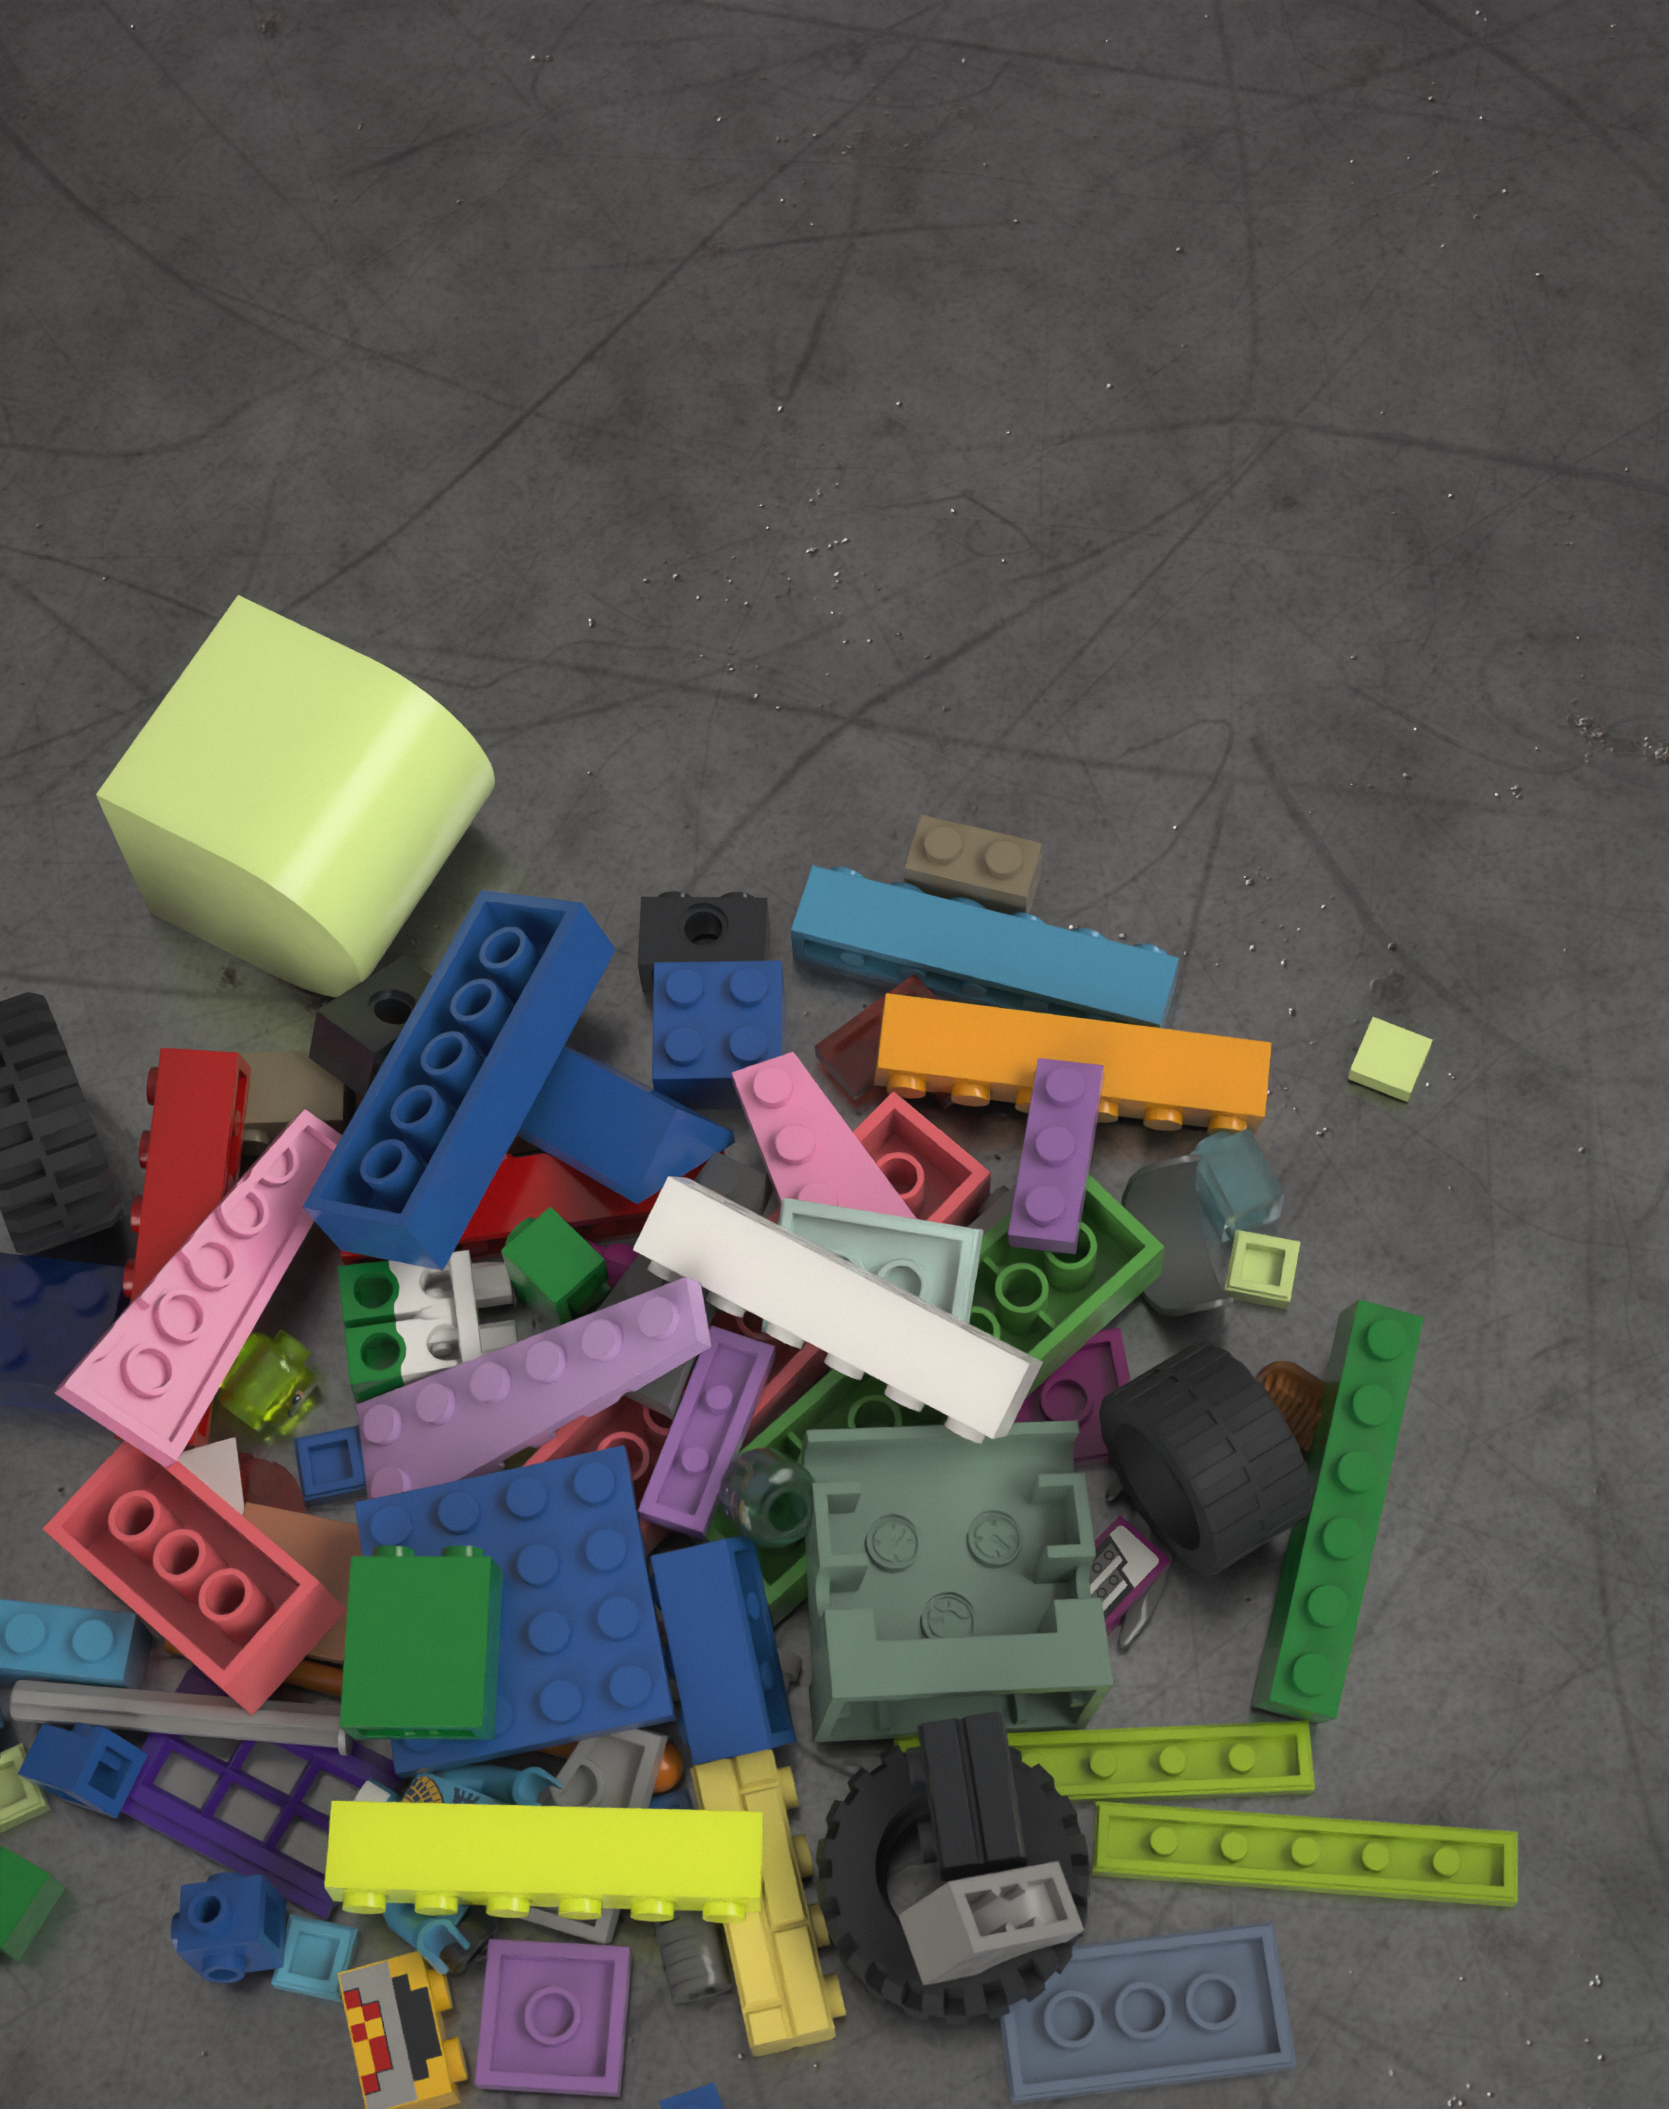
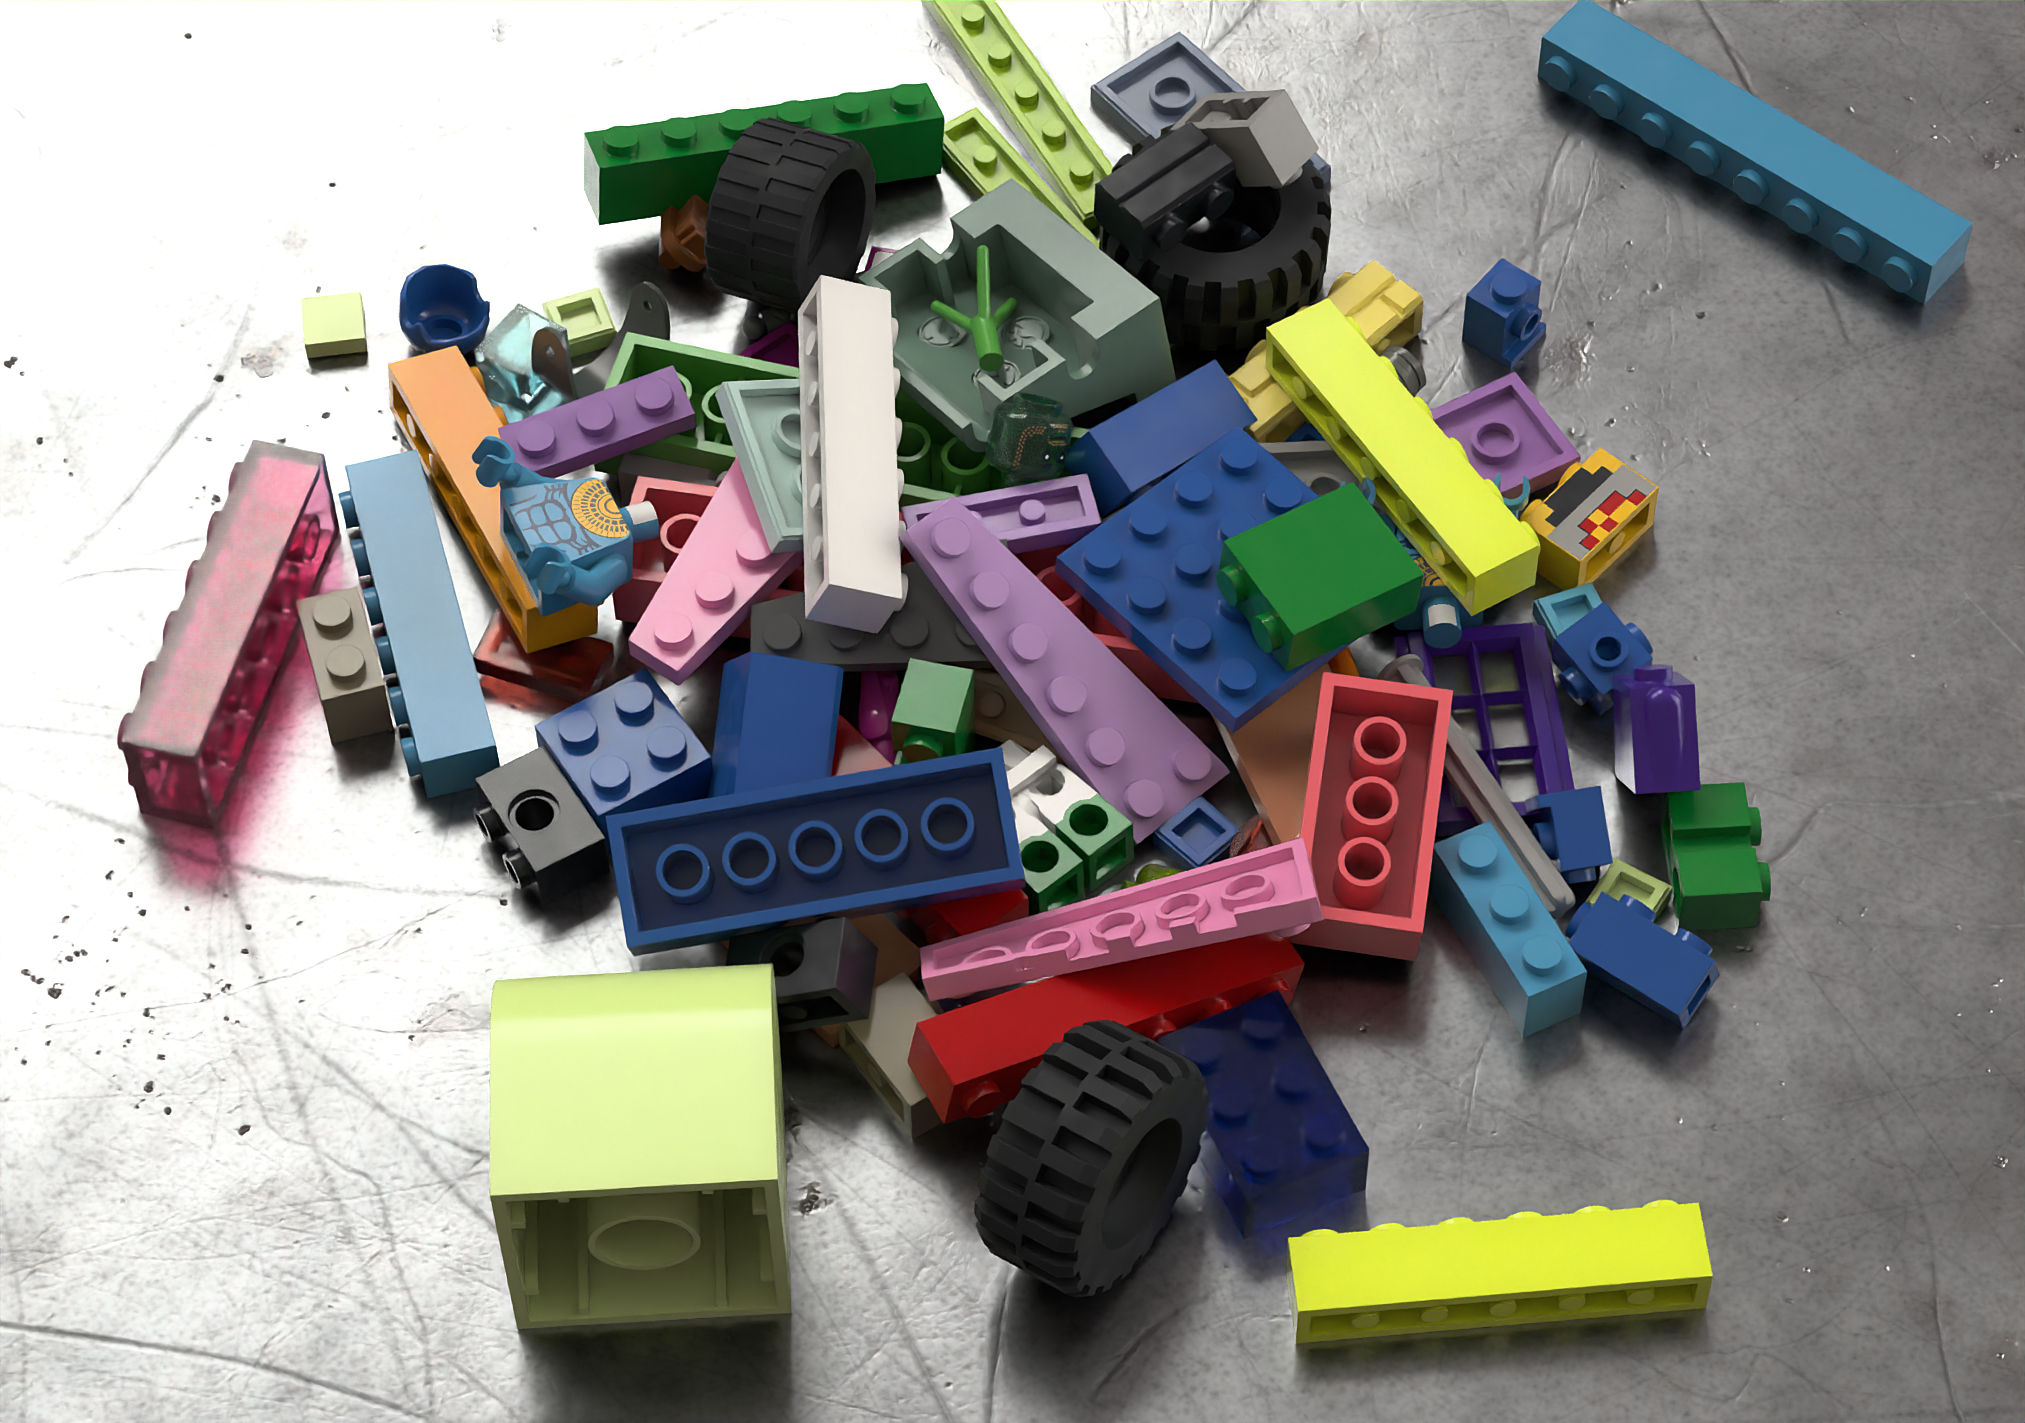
camera: 125 degrees left, 10 degrees down
none -> clear pink brick [117,439,340,829]
none -> blue hair [398,264,490,355]
none -> dark azure torso [472,436,659,617]
none -> bright green plant [930,245,1018,372]
none -> dark purple torso [1613,664,1701,794]

